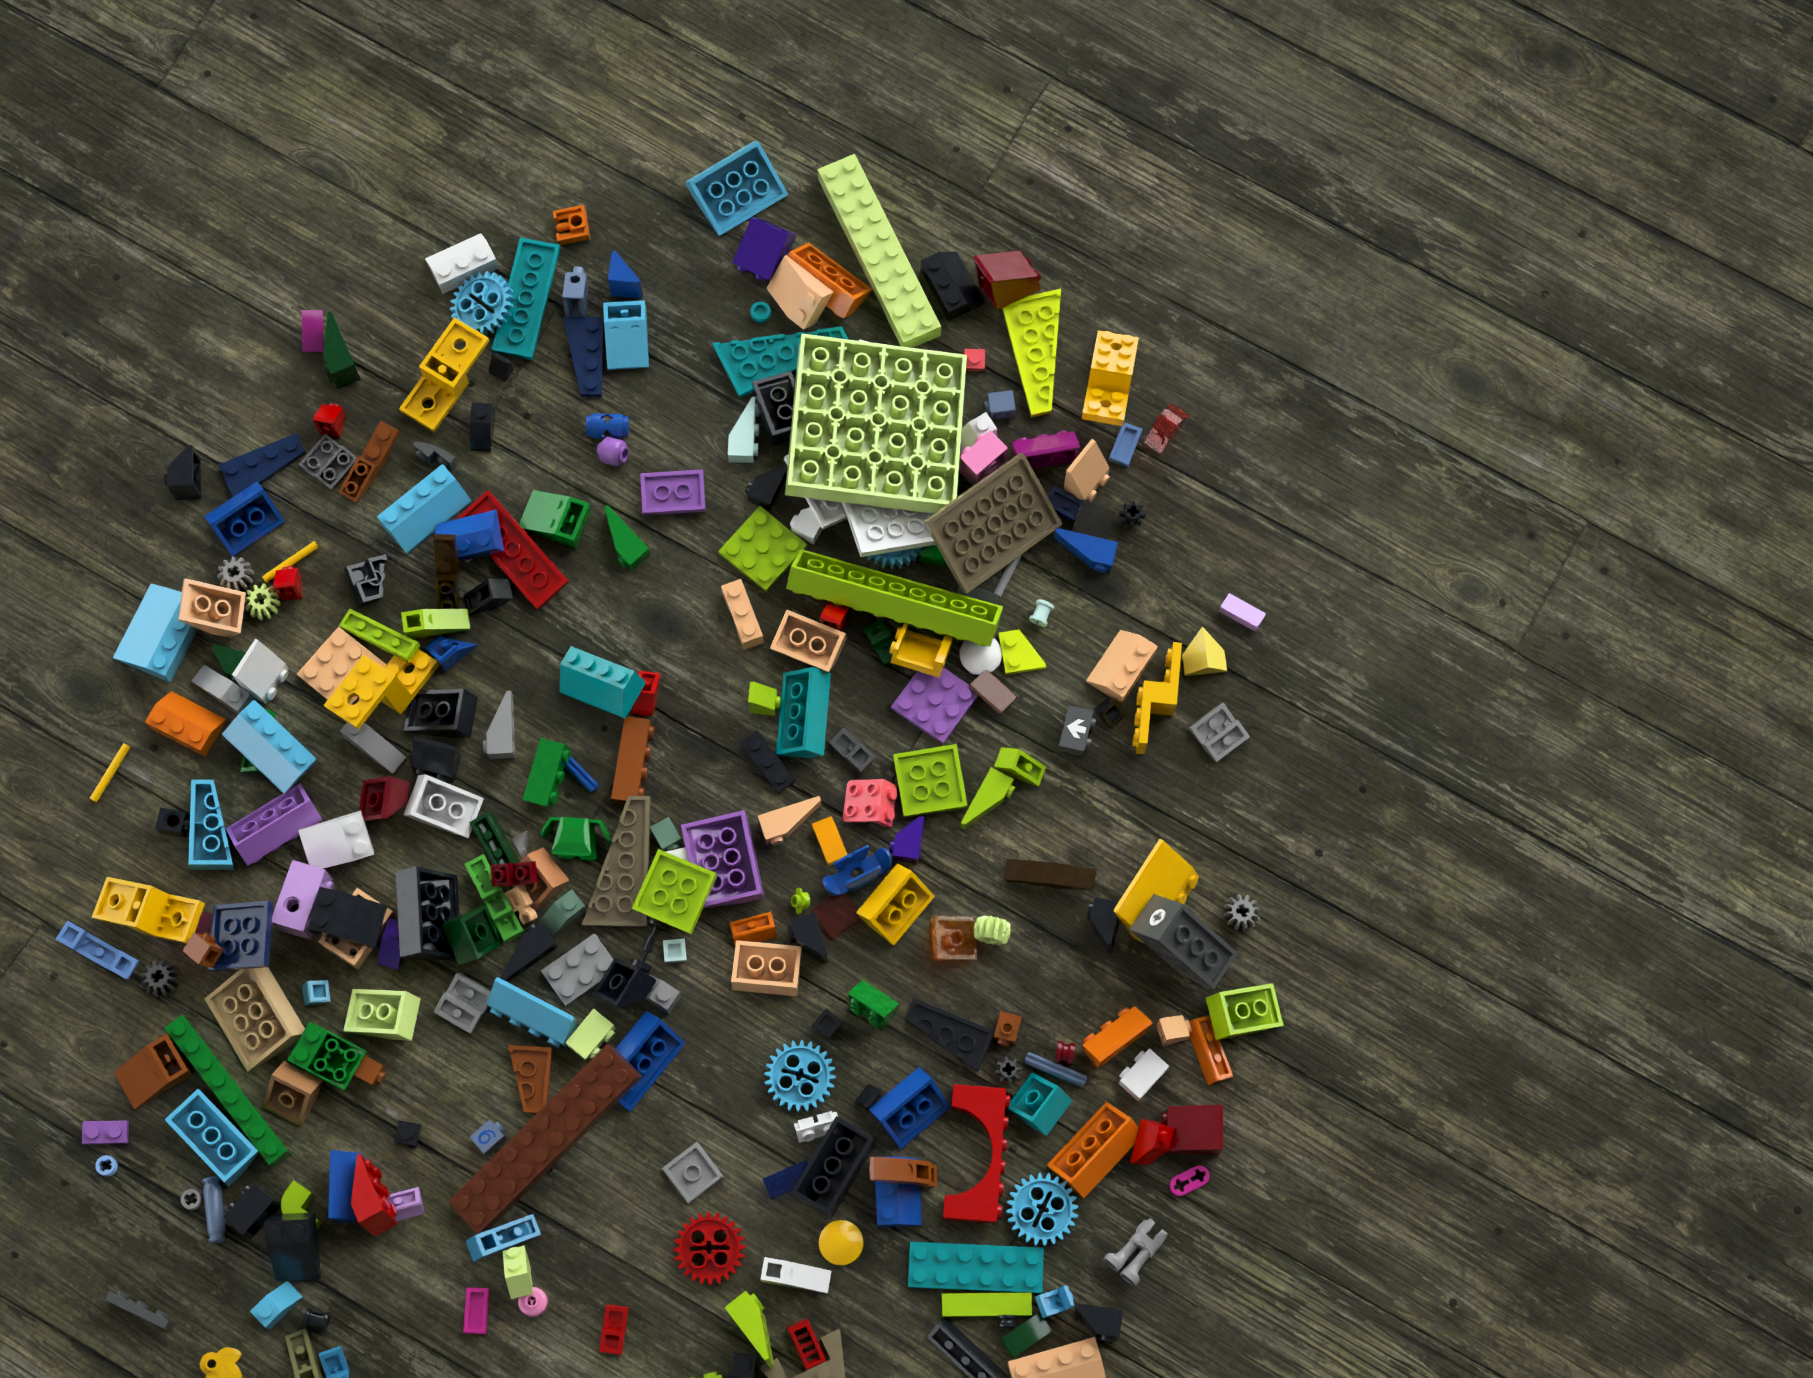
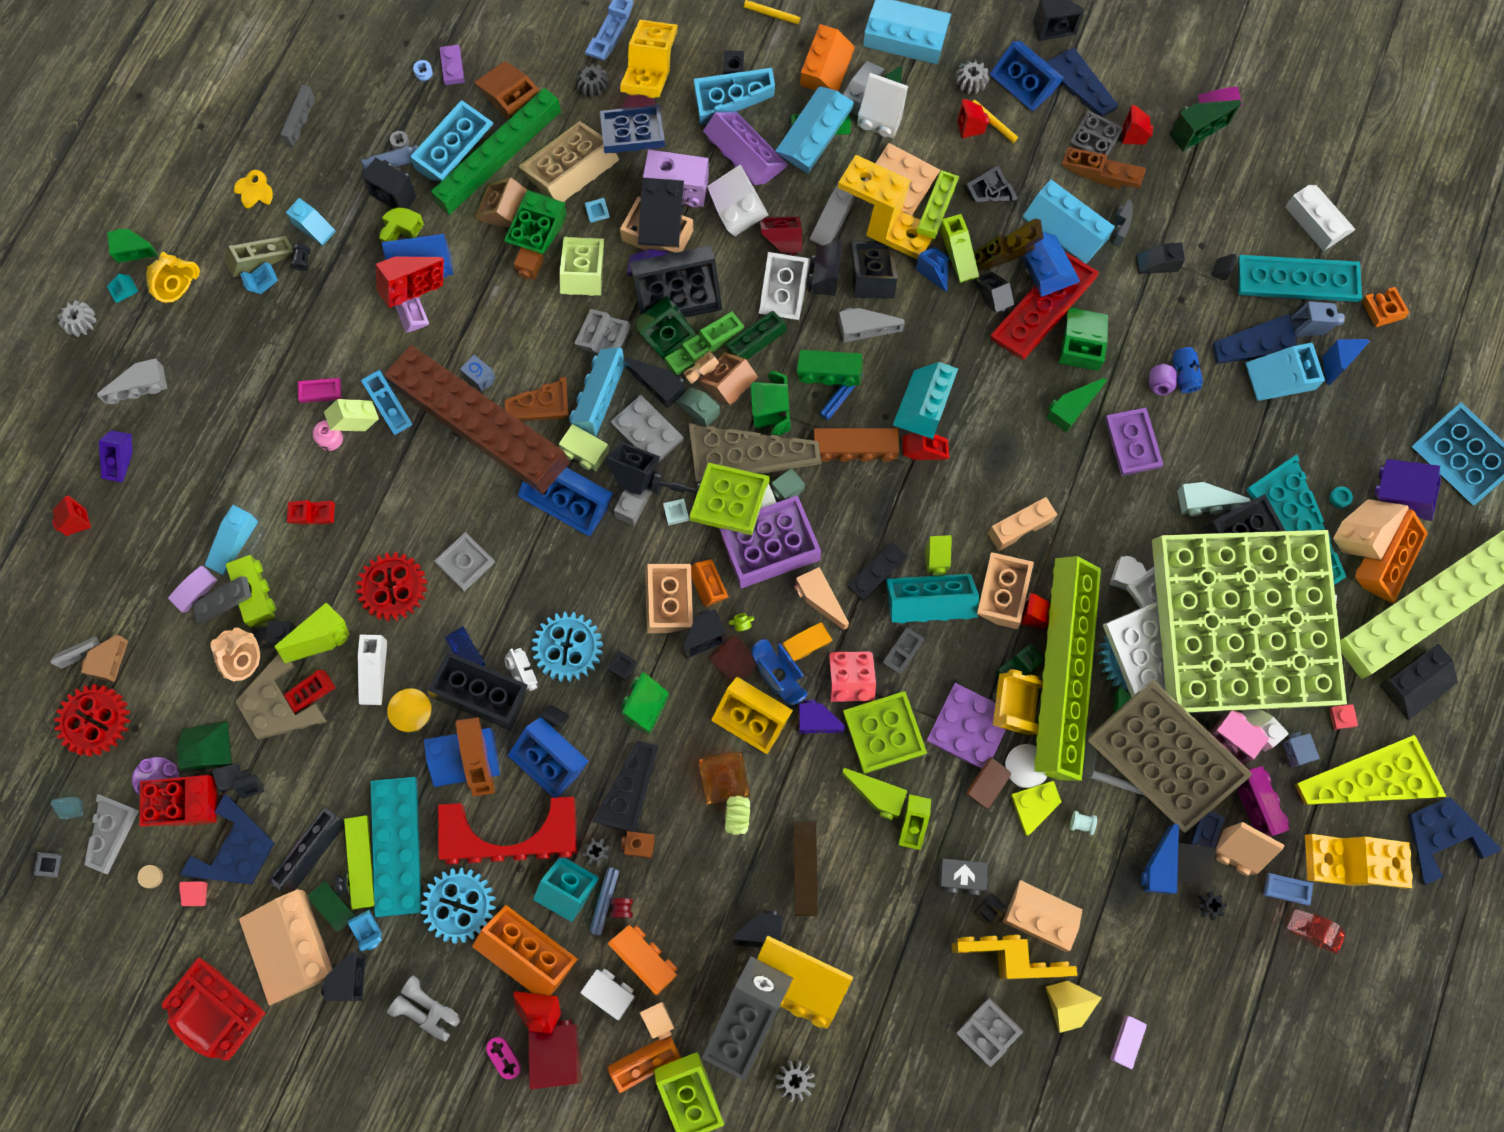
camera: 80 degrees right, 0 degrees up
light nougat slope [178,578,246,638] -> none
dark orange brick [183,933,224,968] -> none
yellowish green gear [245,584,281,620] -> none
black slope [264,1212,321,1281] -> none
black plate [394,1120,422,1147] -> none
yellow bracket [399,317,490,432] -> none
medium azure gear [450,271,515,336] -> none
dark red slope [490,861,538,887] -> none
clear slope [512,831,529,859] -> none
lime plate [718,506,808,593] -> none
black slope [745,466,787,510] -> none
dark red slope [973,251,1041,310] -> none
none -> dark blue wing [1408,797,1501,885]

